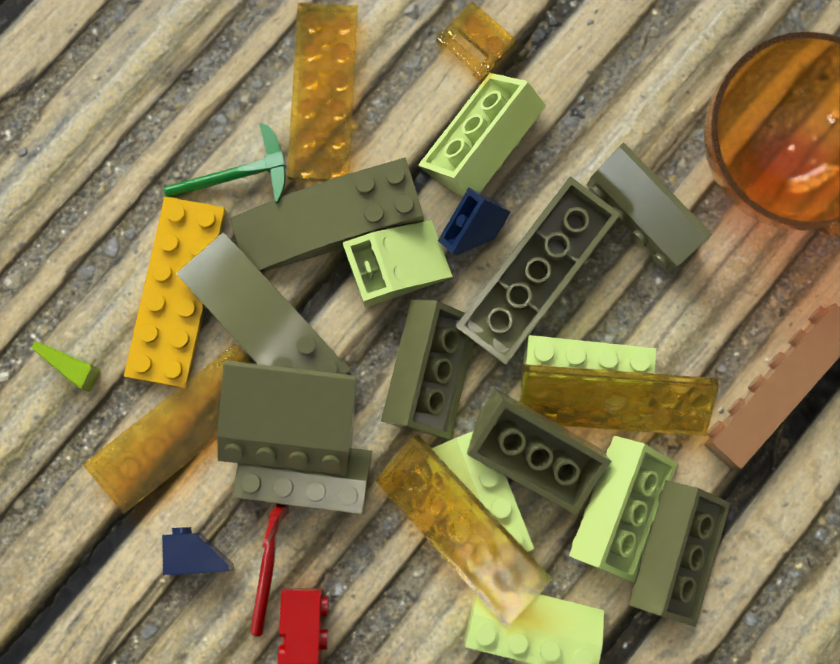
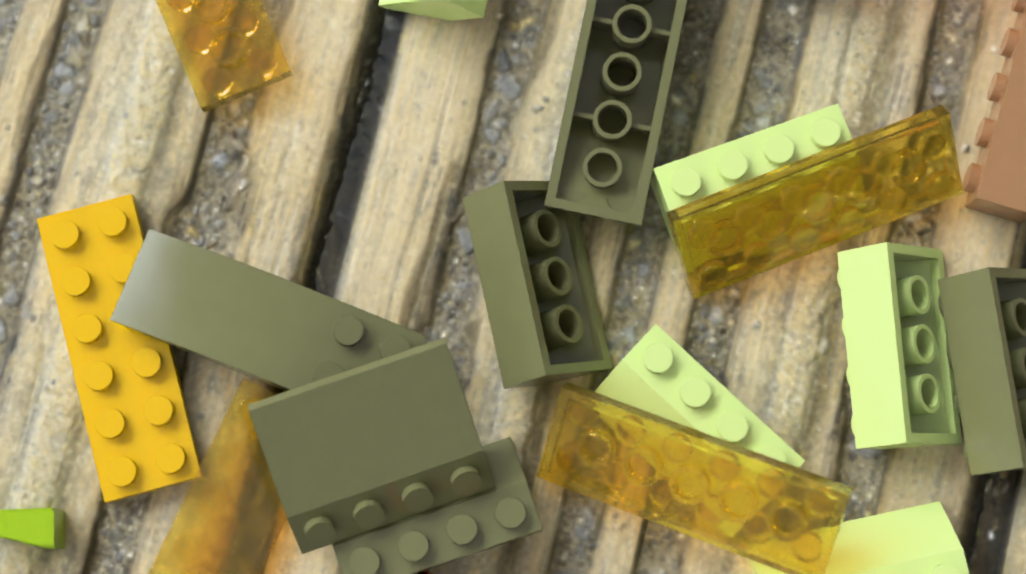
camera: 25 degrees left, 0 degrees up
piece [164,123,287,204] -> none
olive slope [230,157,424,273] -> none
yellowish green slope [343,220,453,308] -> none
dark blue slope [438,188,511,255] -> none
olive slope [467,388,611,515] -> none

